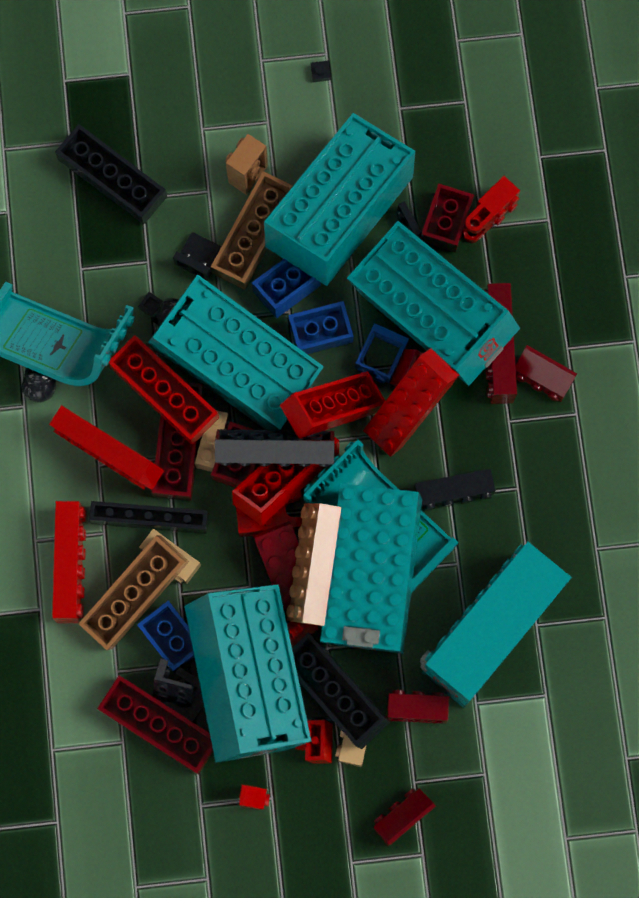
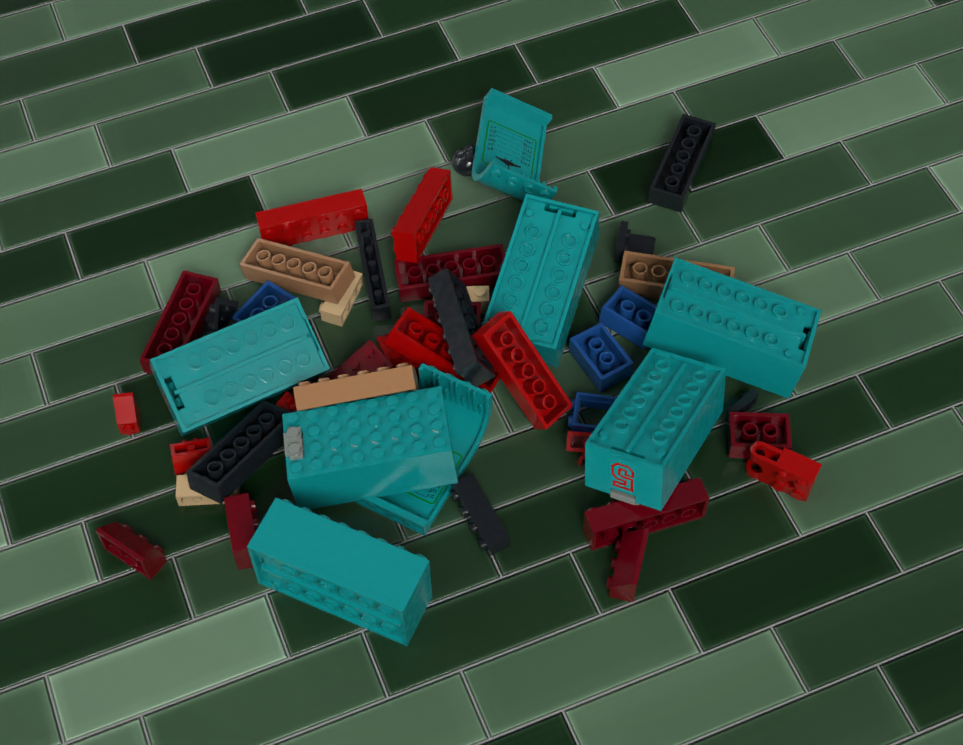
camera: 75 degrees right, 20 degrees down
red brick [108,335,219,445] -> none
medium nougat brick [225,134,268,195] -> none
black plate [310,60,331,82] -> none
red brick [363,348,459,457] -> none

